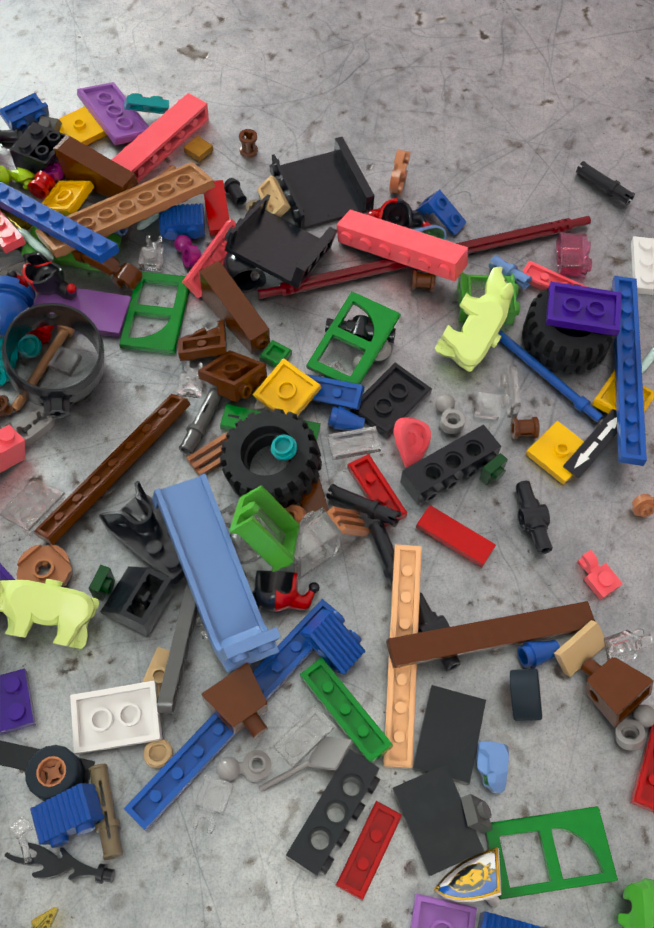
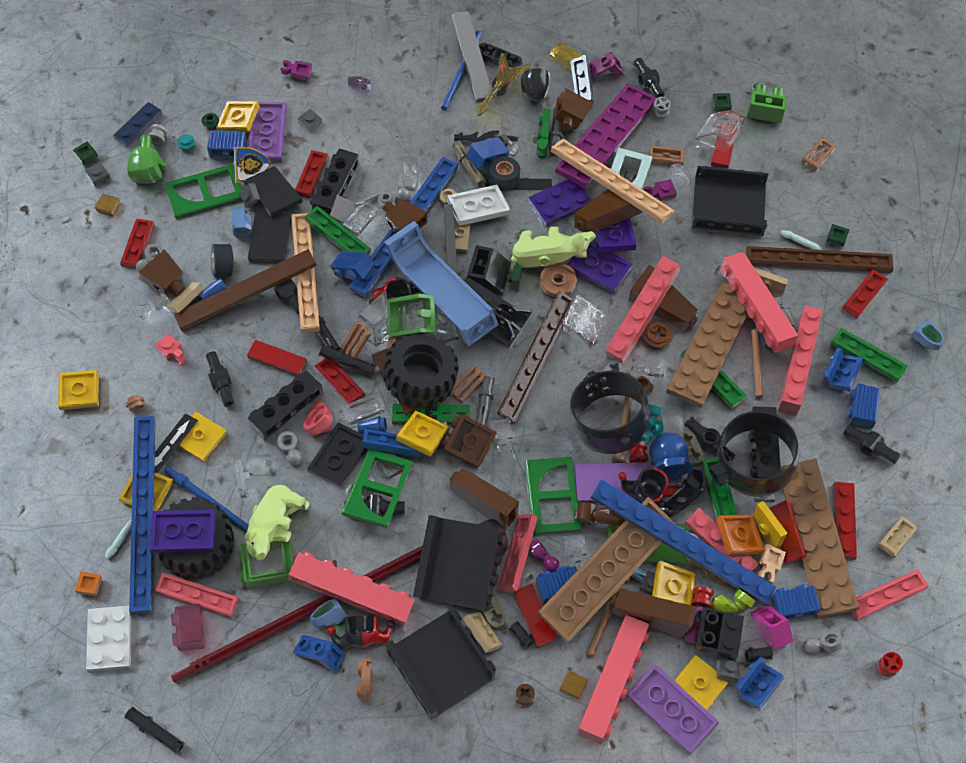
camera: 170 degrees right, 0 degrees up
teal plate [124,93,169,114] -> none
reddish brown wing [178,319,227,361] -> none
green tile [260,340,292,368] -> none
teal plate [271,435,297,461] -> none
dark green plate [479,453,508,485] -> none
medium blue pin [489,255,532,290] -> none
reddish brown bush [510,417,540,439] -> none

